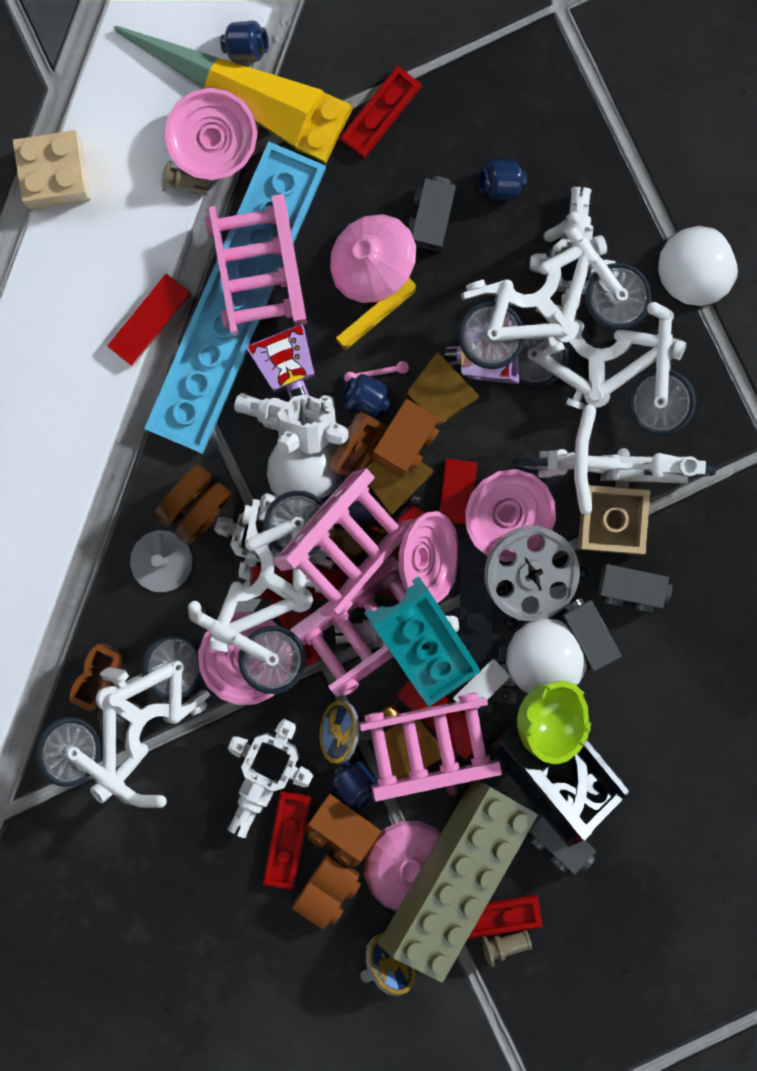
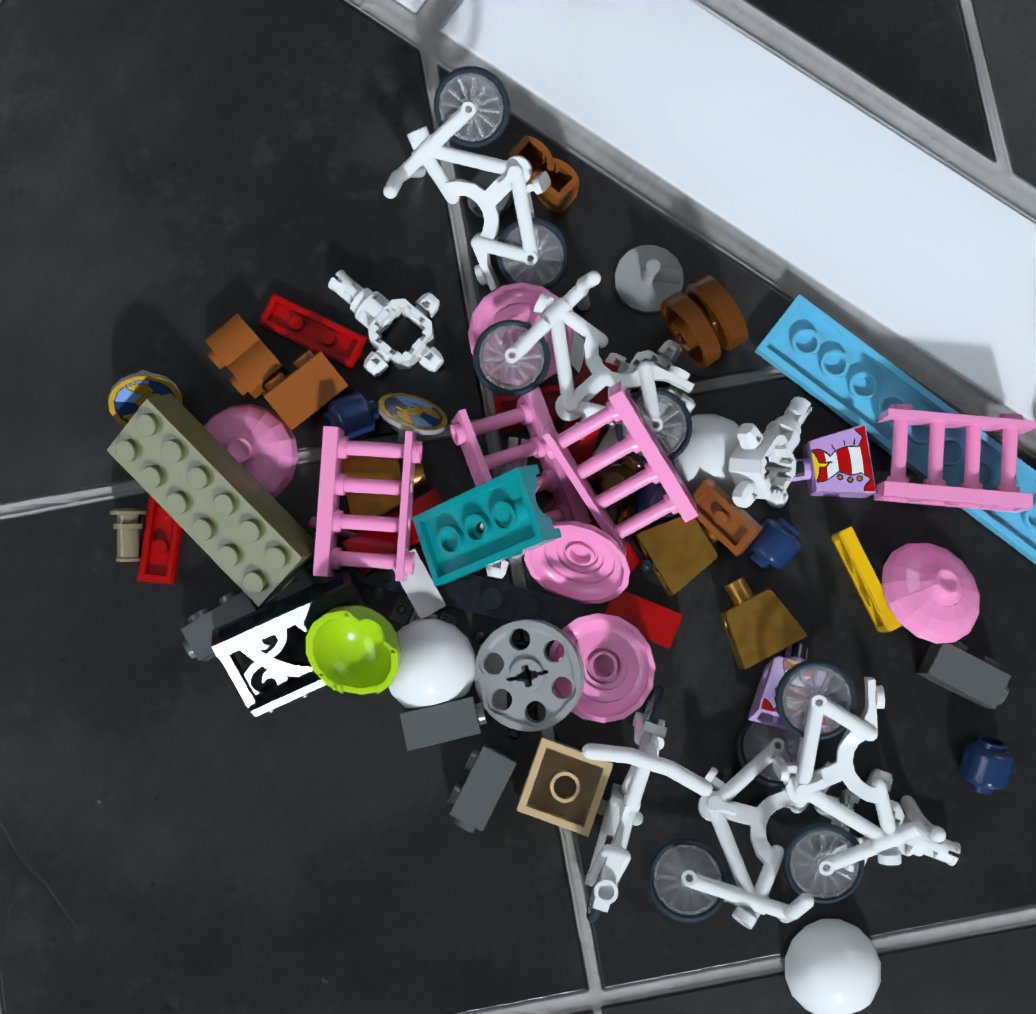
camera: 105 degrees right, 5 degrees down
red tile [107,274,191,367] -> none
bright pink hinge [344,361,409,383] -> none
dark orange brick [371,399,439,478] -> none

